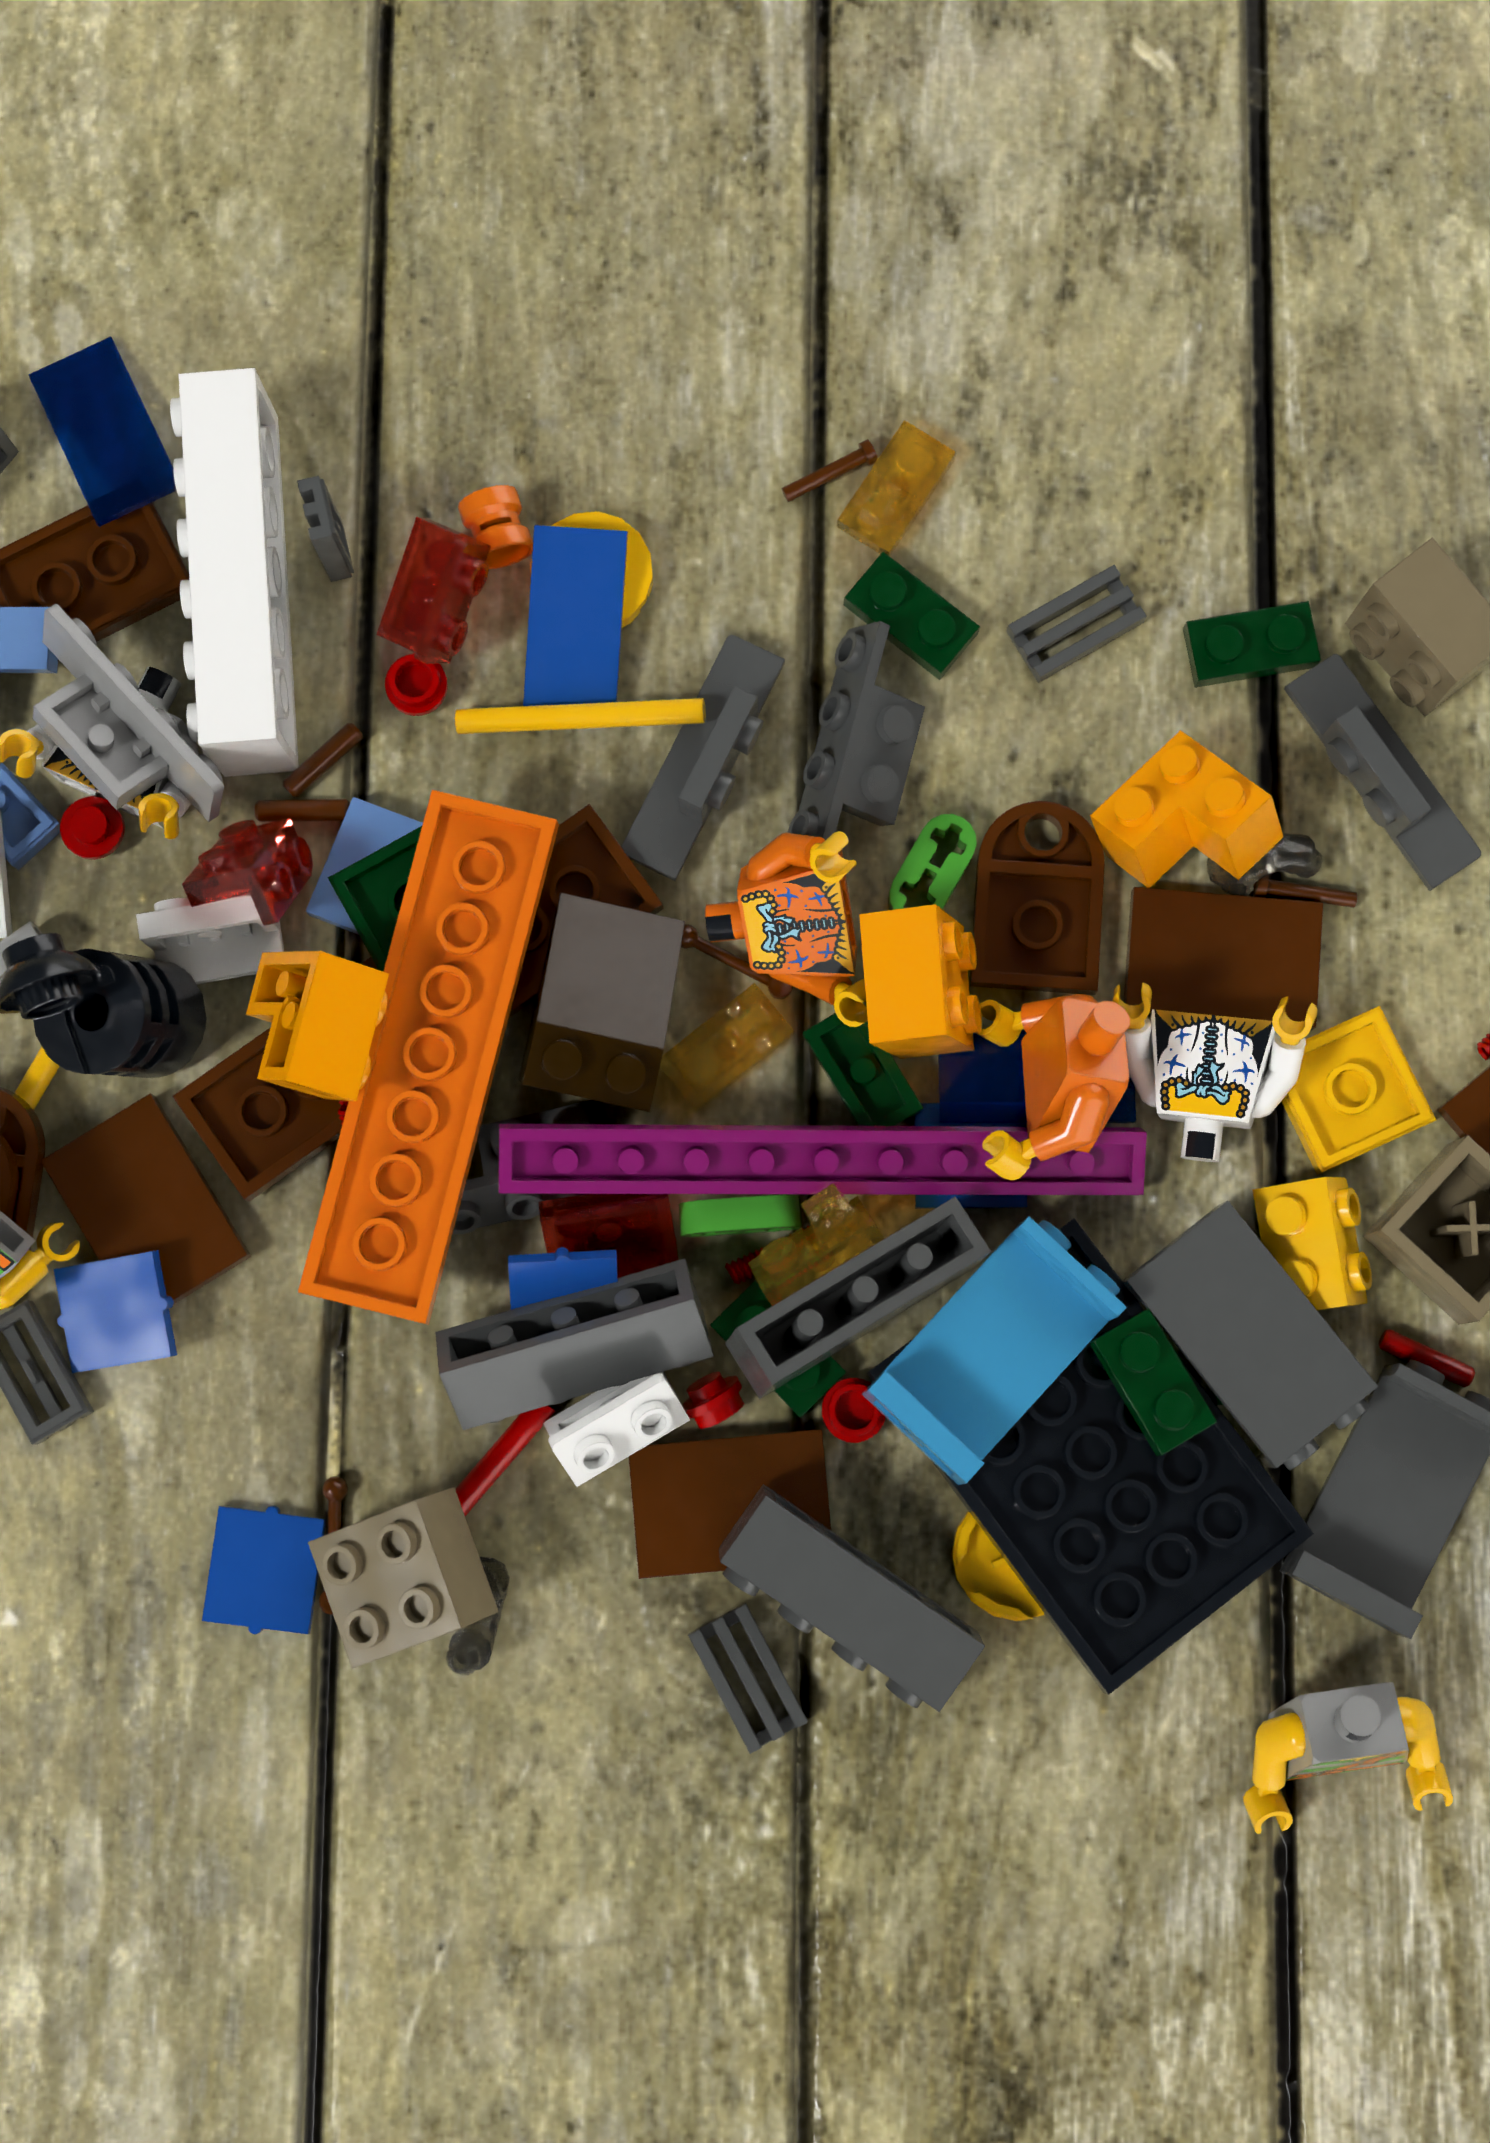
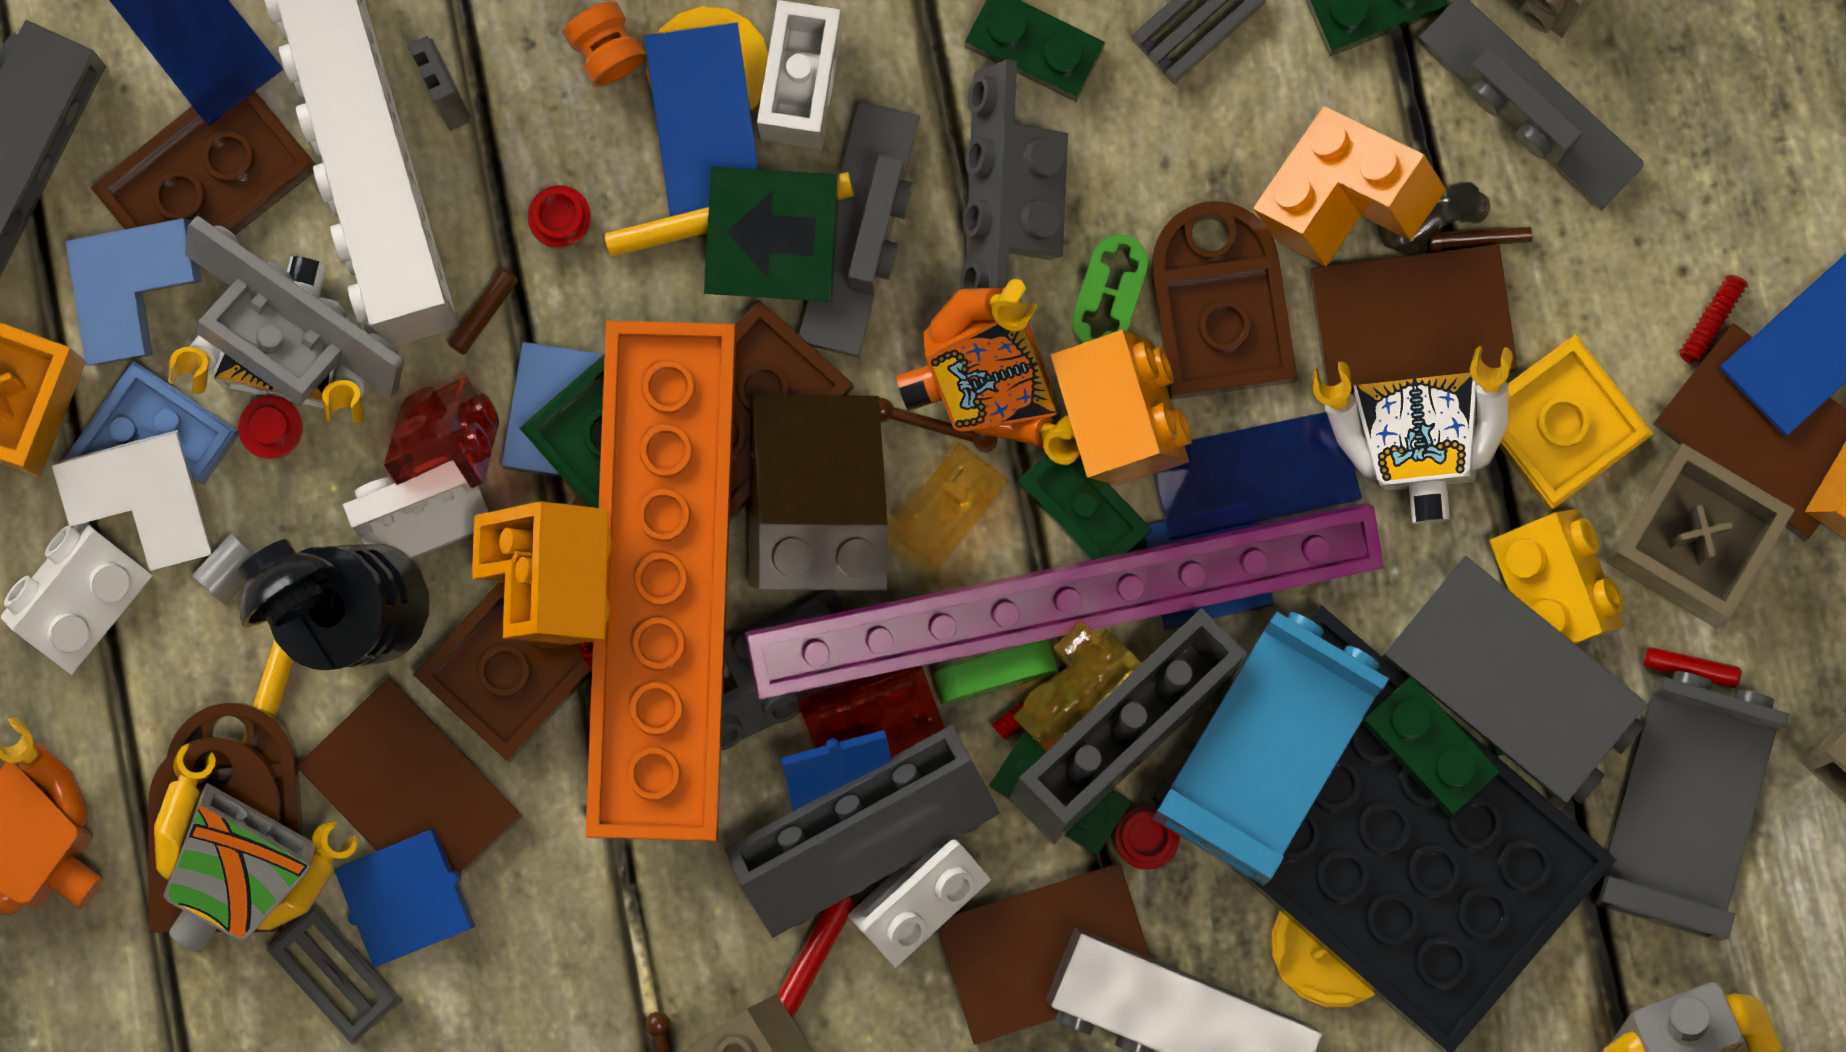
camera: 10 degrees left, 0 degrees up
reddish brown piece [255,799,350,822] -> none
clear red bracket [376,517,491,664] -> none
red plate [682,1371,744,1429] -> none
orange torso [976,994,1130,1181] -> none
none -> dark green tile [704,167,840,302]
none -> white brick [757,0,843,150]

